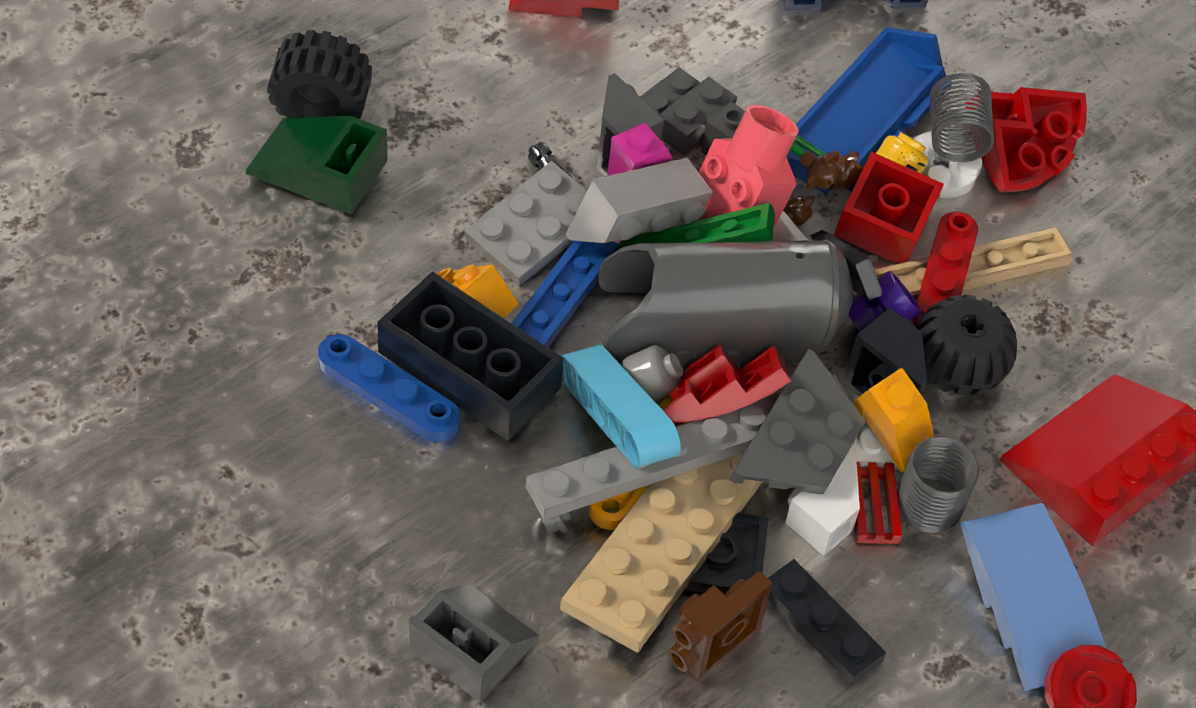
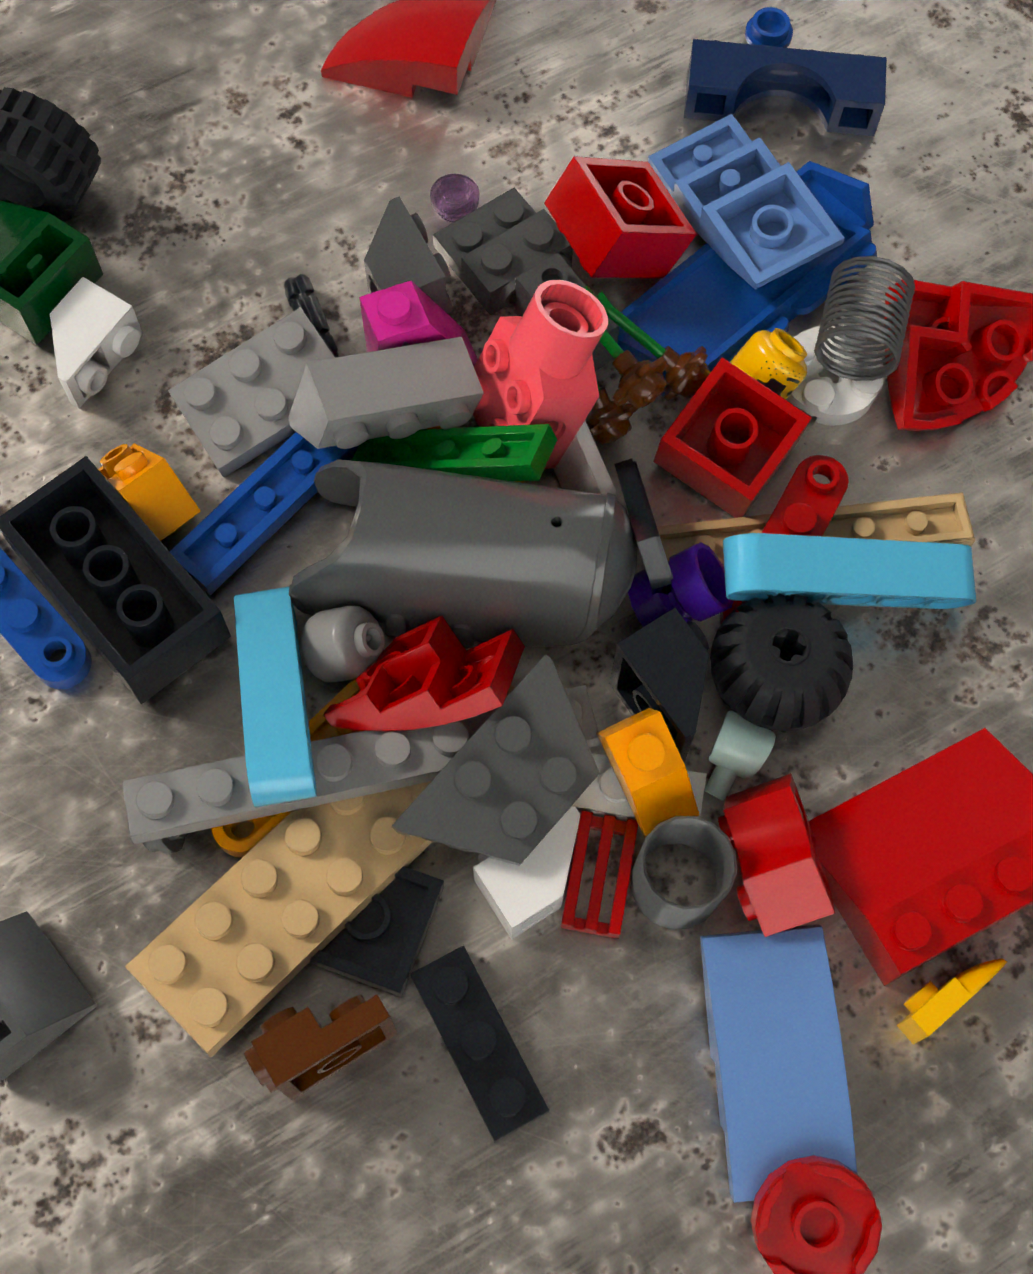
camera: 15 degrees right, 15 degrees up
none -> white slope [50,277,143,409]
none -> clear purple plate [430,174,480,222]
none -> red brick [544,156,697,278]
none -> medium blue slope [648,114,844,290]
none -> light aqua piece [704,711,776,801]
none -> red brick [718,773,835,937]
none -> medium azure beam [723,533,976,609]
none -> yellow plate [897,958,1007,1045]

